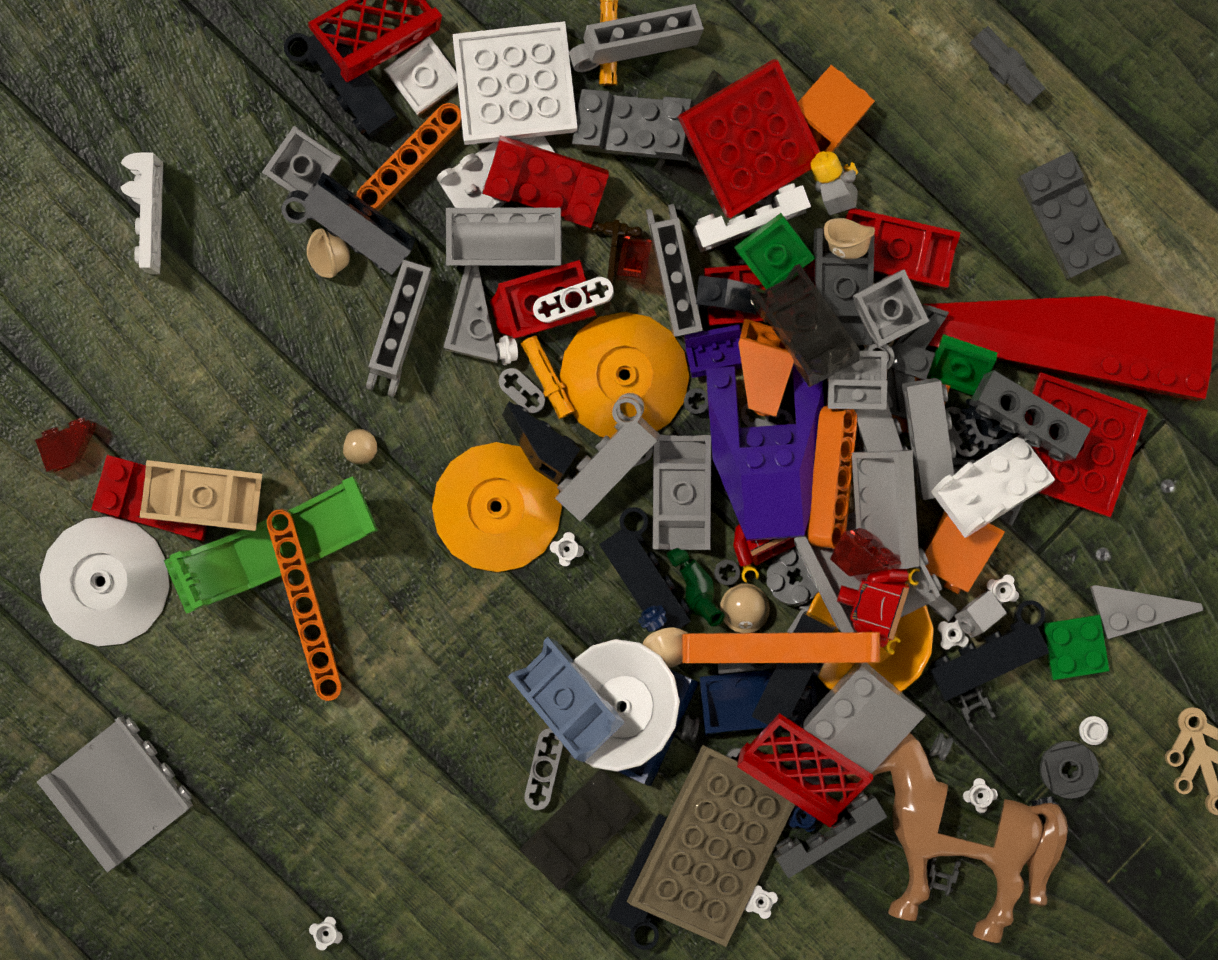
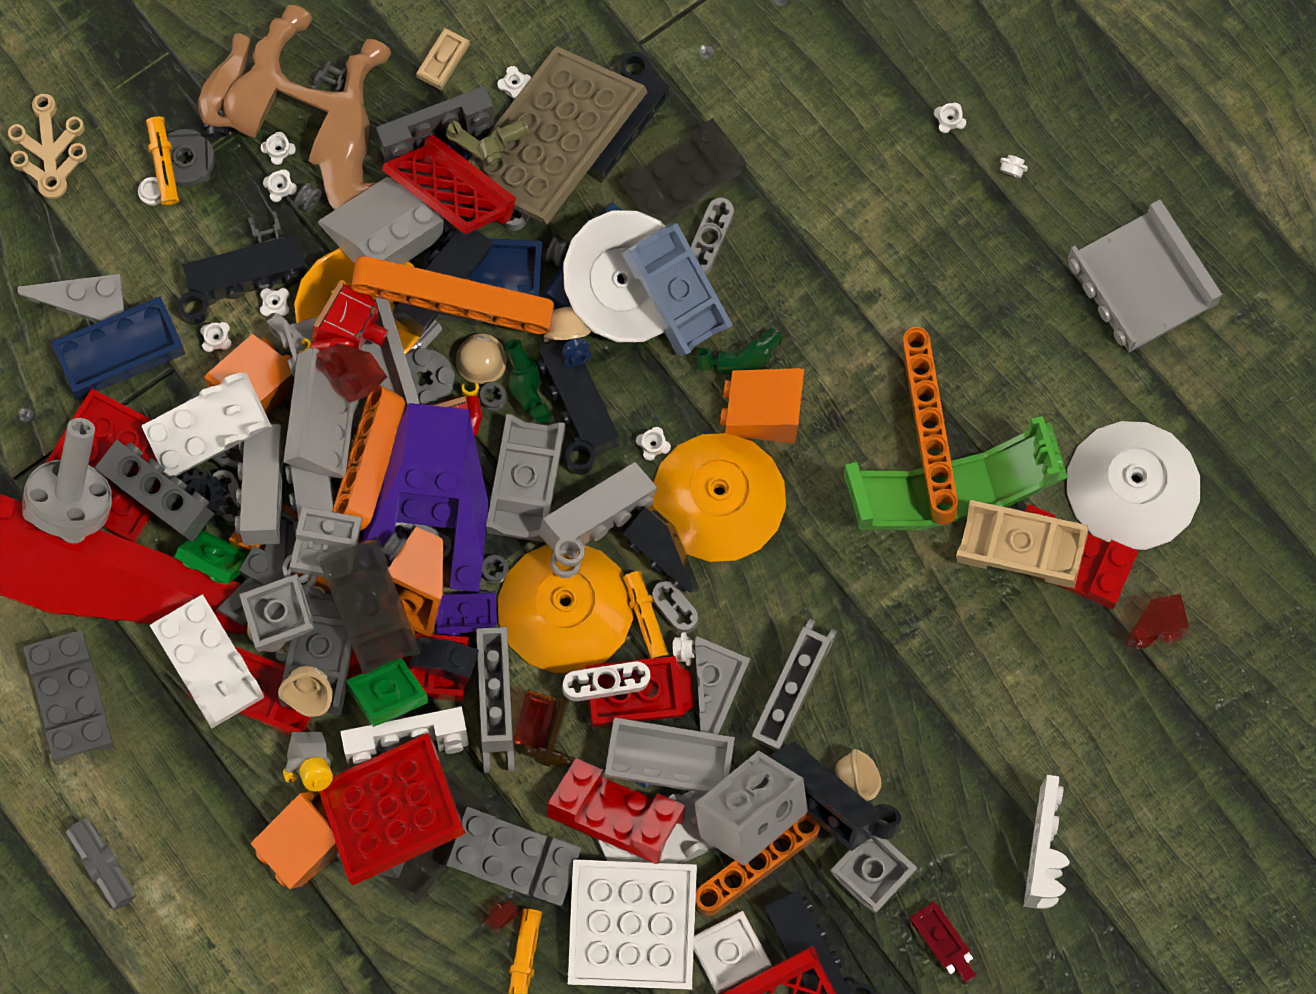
camera: 175 degrees left, 15 degrees down
tan piece [343,429,377,465] -> none
light grey hinge [569,4,704,72] -> none
light grey brick [954,590,1007,638] -> none
green plate [1042,615,1110,680] -> none
none -> light grey piece [22,418,112,543]
none -> dark blue slope [51,296,186,400]
none -> light orange pin [146,117,179,205]
none -> white hinge [150,594,264,729]
none -> white plate [263,170,297,202]
none -> dark grey bush [379,532,407,562]
none -> tan plate [416,28,470,90]
none -> olive pin [446,118,530,166]
none -> clear red plate [486,900,519,934]
none -> dark green arm [695,328,783,375]
none -> light grey piece [695,750,808,866]
none -> orange slope [720,368,804,444]
none -> dark red hinge [909,900,976,985]
none -> white plate [1000,155,1028,178]

